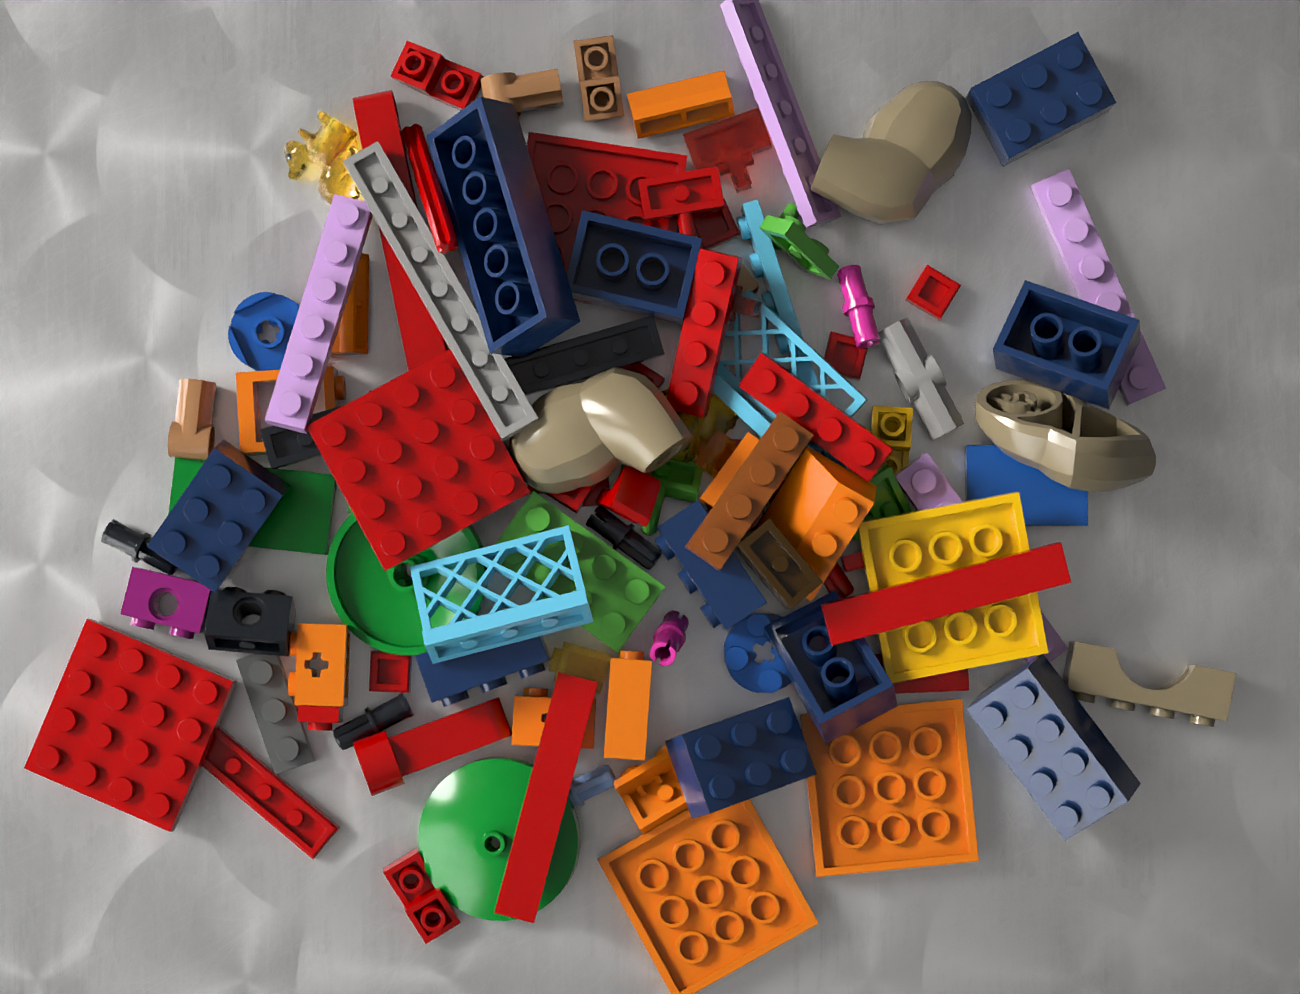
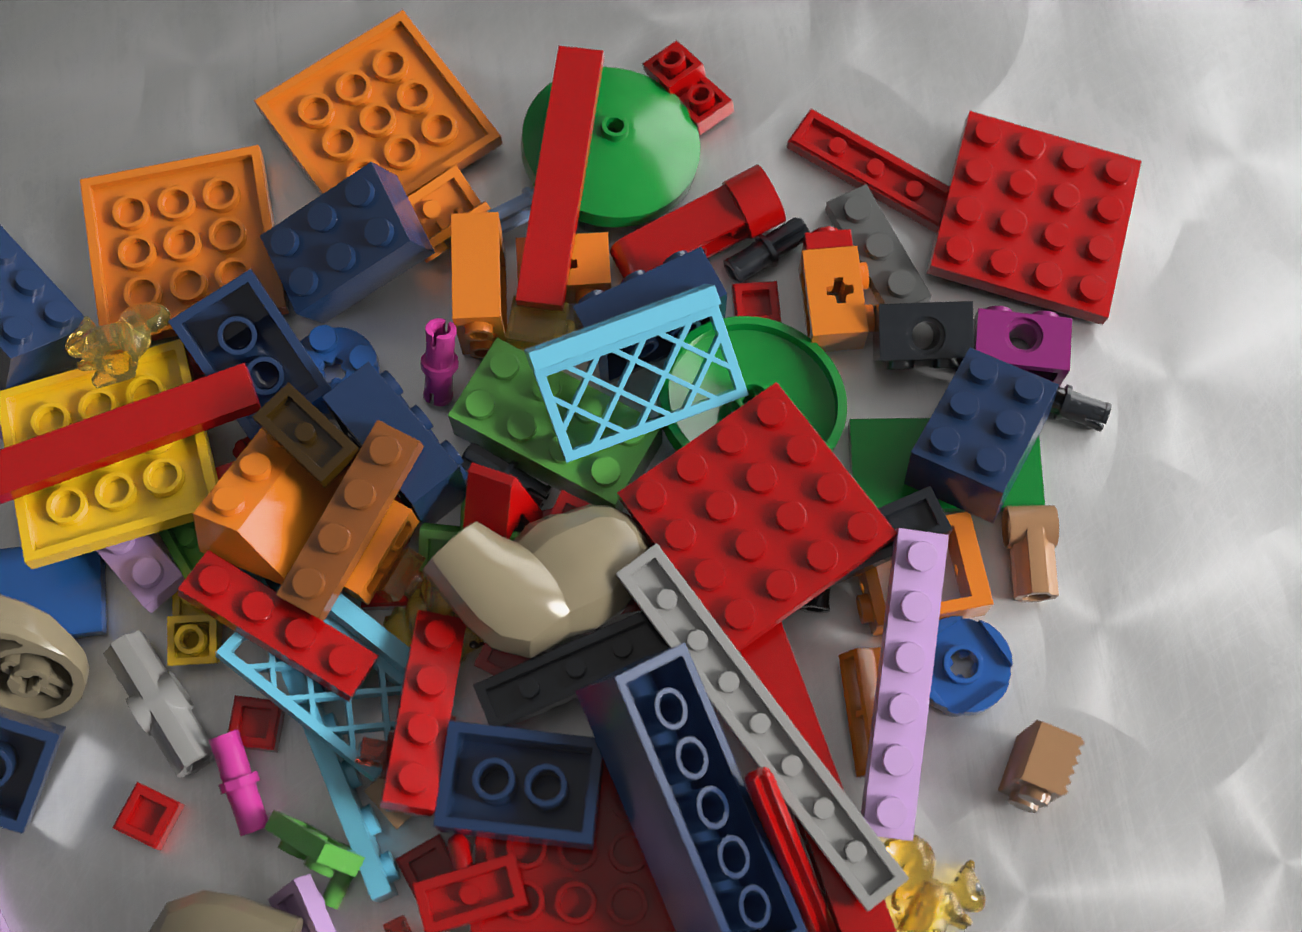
camera: 175 degrees right, 15 degrees down
none -> clear yellow animal [65,302,171,388]
none -> medium nougat brick [998,720,1085,813]

